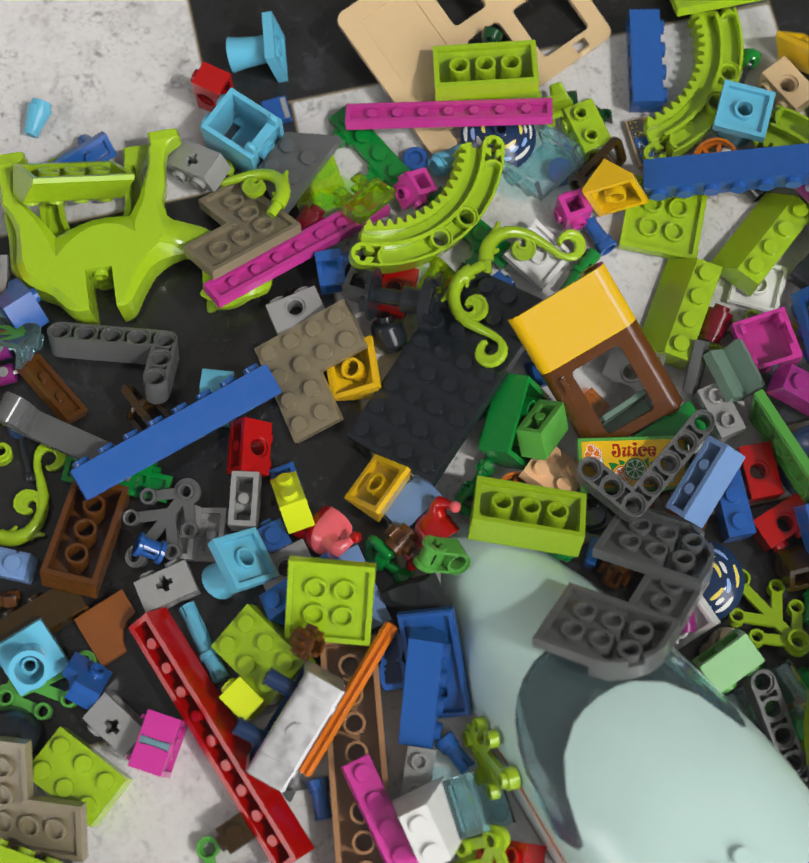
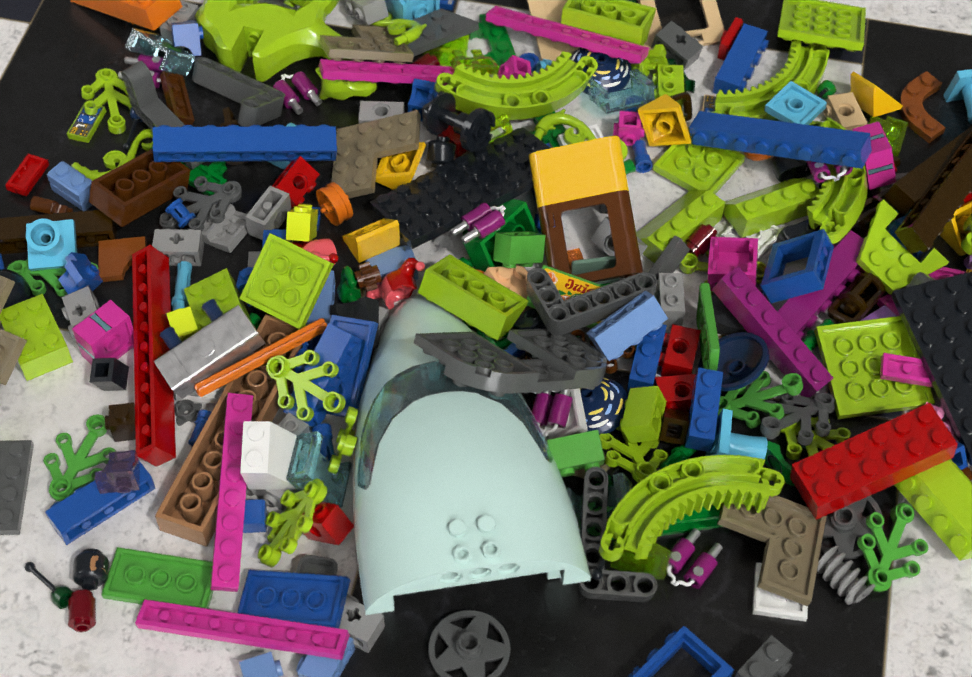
camera: 25 degrees right, 20 degrees down
medium azure plant [202,527,280,599] -> none
reddish brown gear [289,623,325,661] -> none
bright green piece [413,535,471,575] -> none
lime plant [440,260,508,368] -> none
sand green panel [703,339,765,403] -> none
none -> black brick [89,358,129,391]
none -> lime plant [266,350,346,422]
none -> magenta piece [273,71,322,115]
none -> orange wheel [316,182,353,226]
none -> magenta piece [450,202,506,244]
none -> lime brick [620,386,667,443]
none -> dark grey brick [651,21,703,71]
none -> red plate [717,17,743,61]

